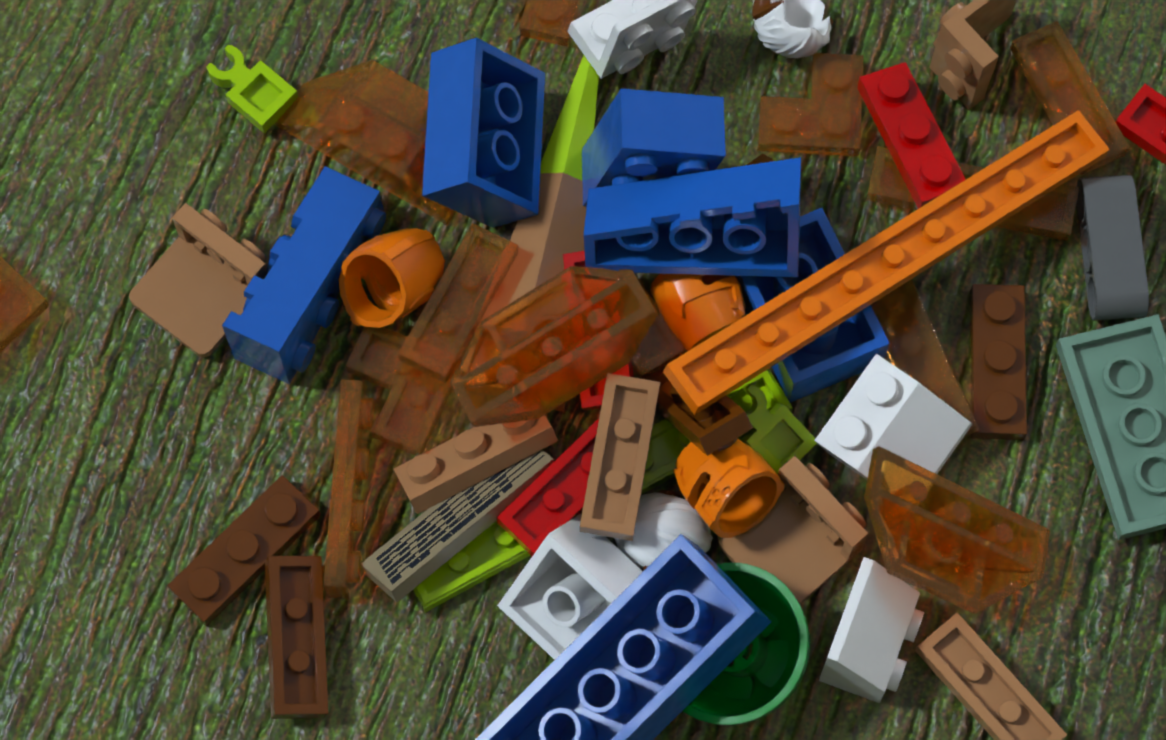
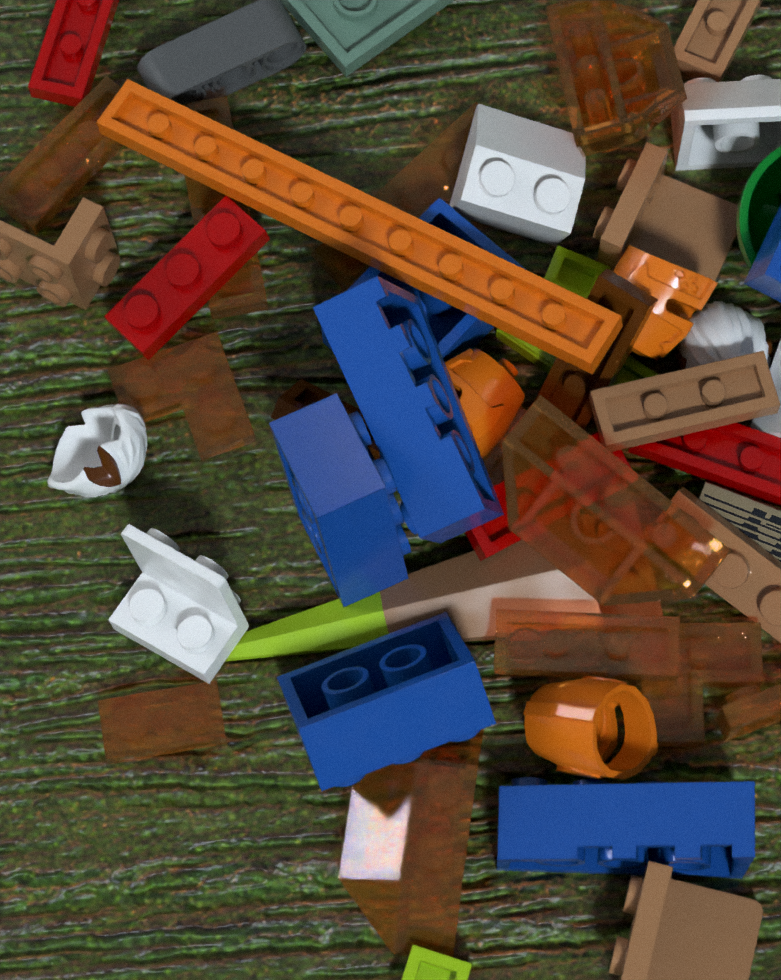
camera: 110 degrees left, 0 degrees up
reddish brown plate [970,284,1027,440] -> none

